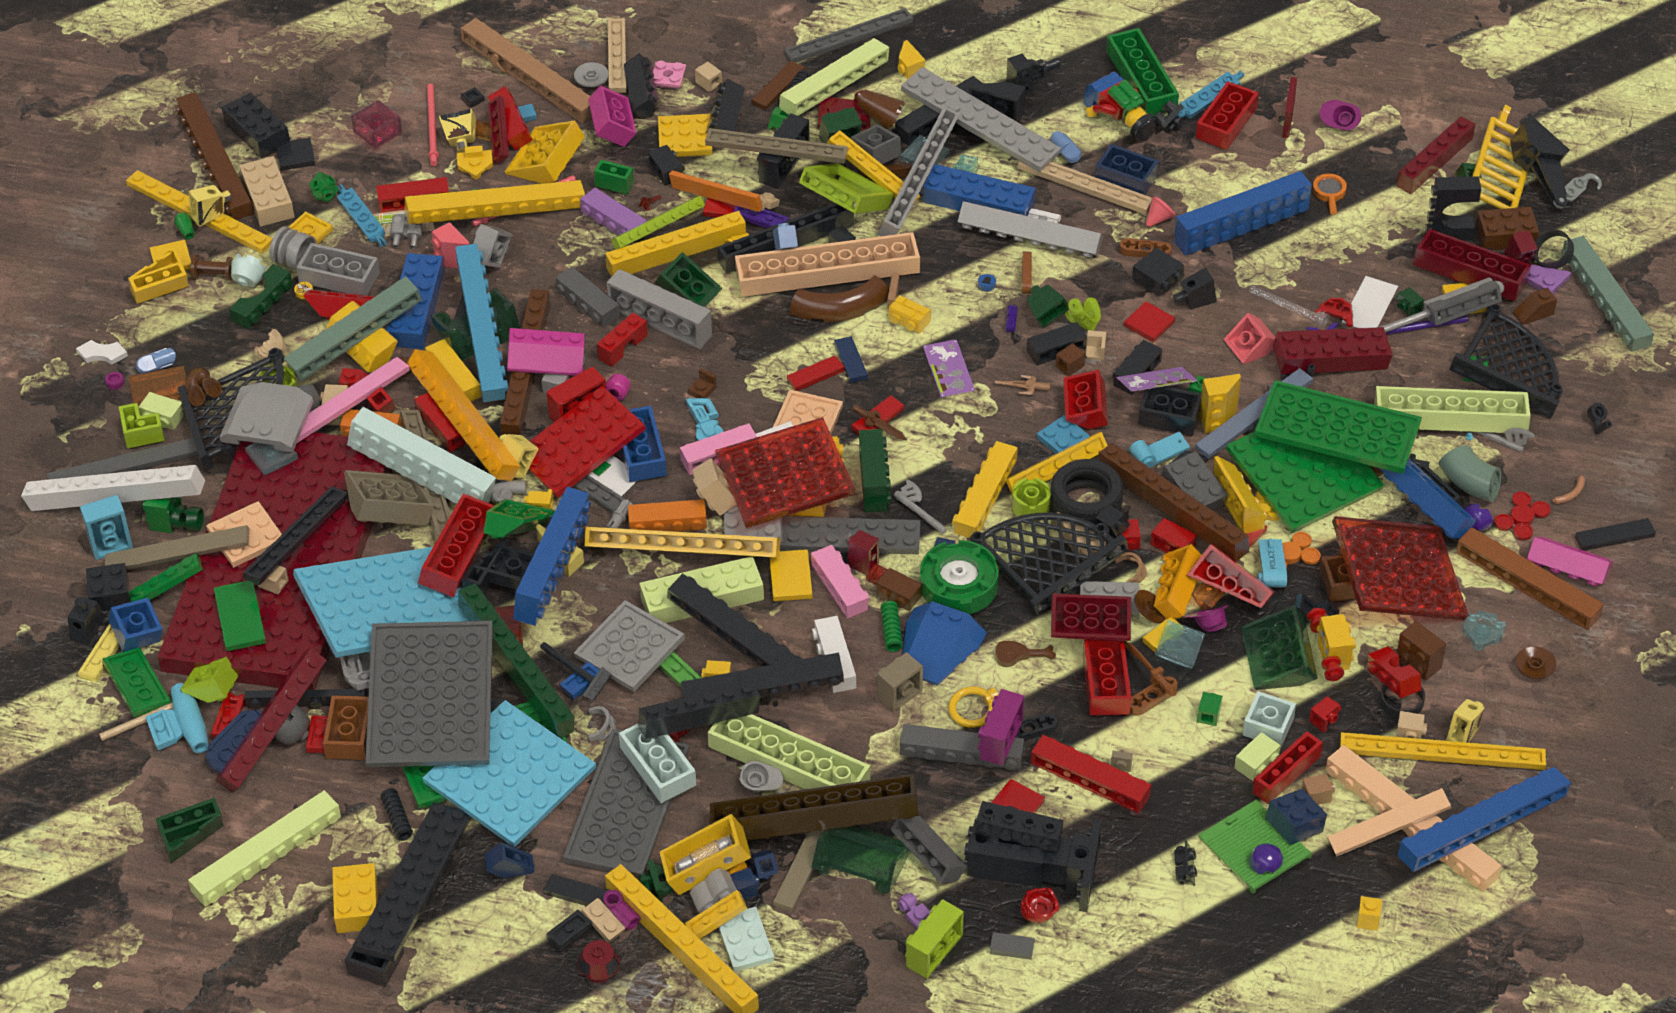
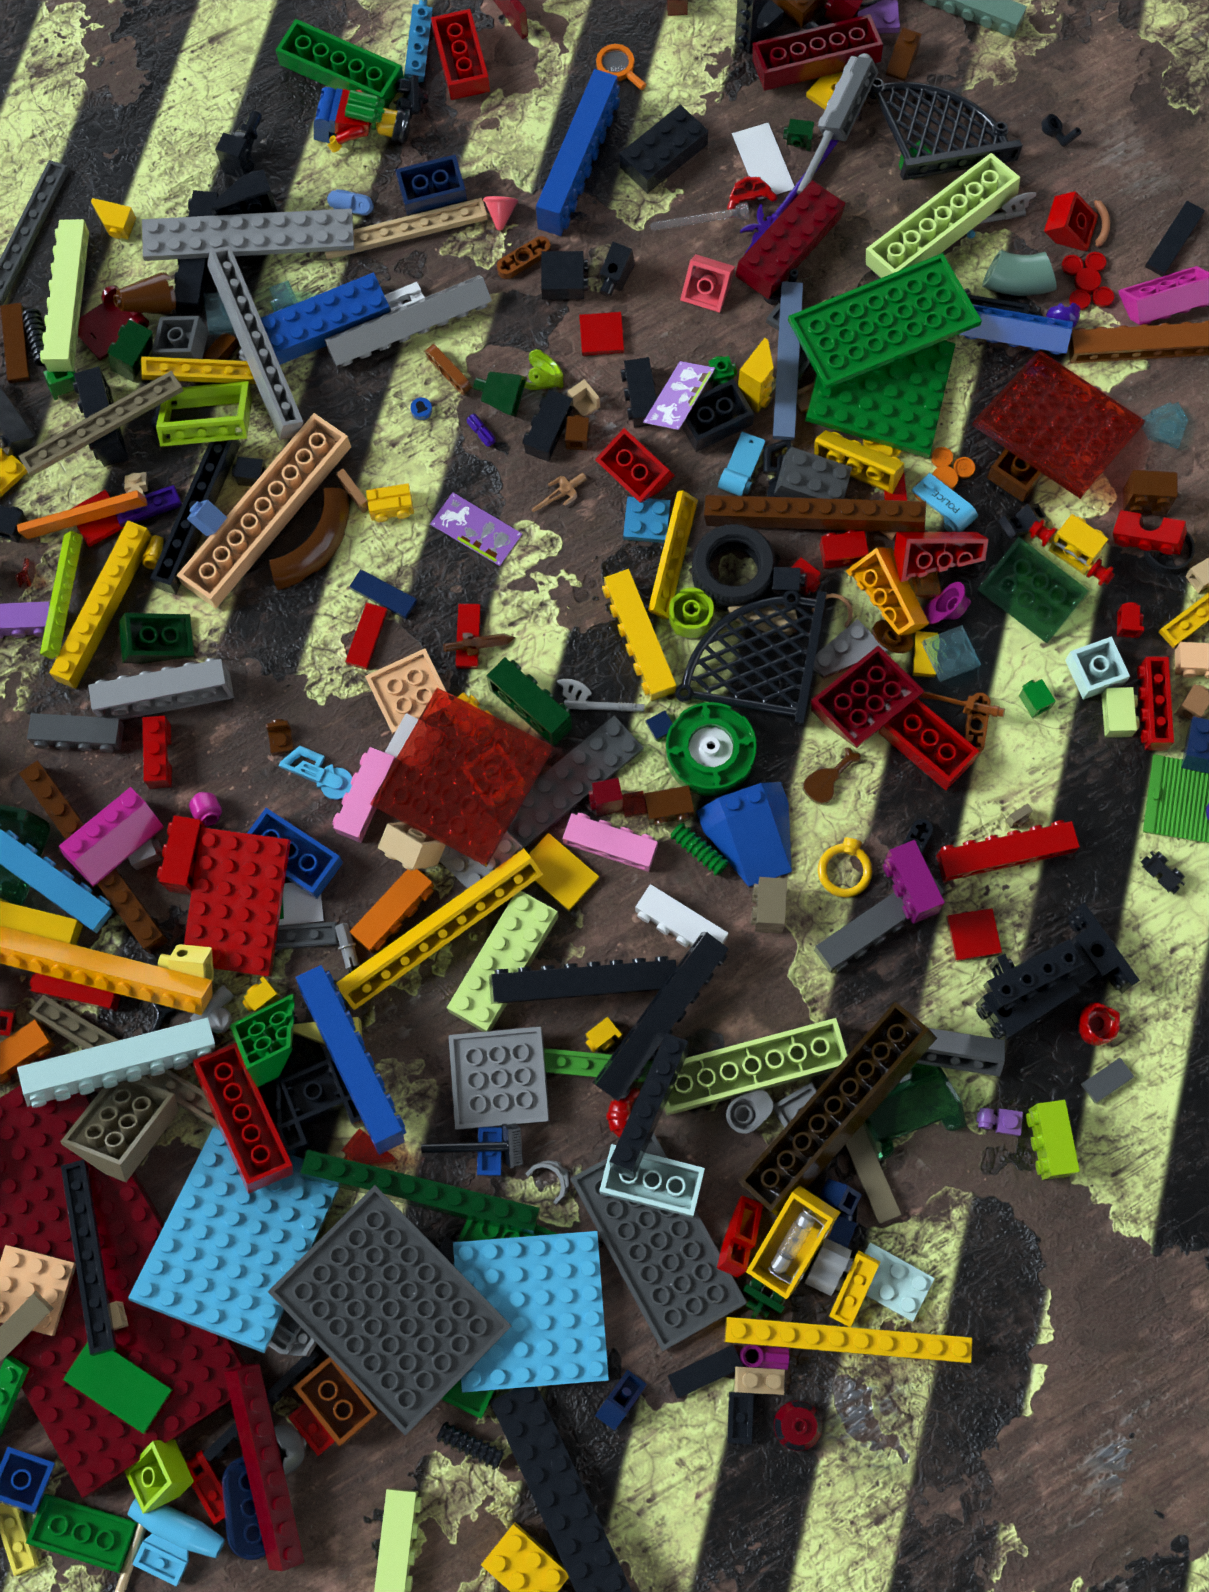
camera: 40 degrees left, 25 degrees up
none -> black brick [619,104,708,194]
none -> red slope [717,1195,763,1278]
none -> red slope [1044,191,1098,251]

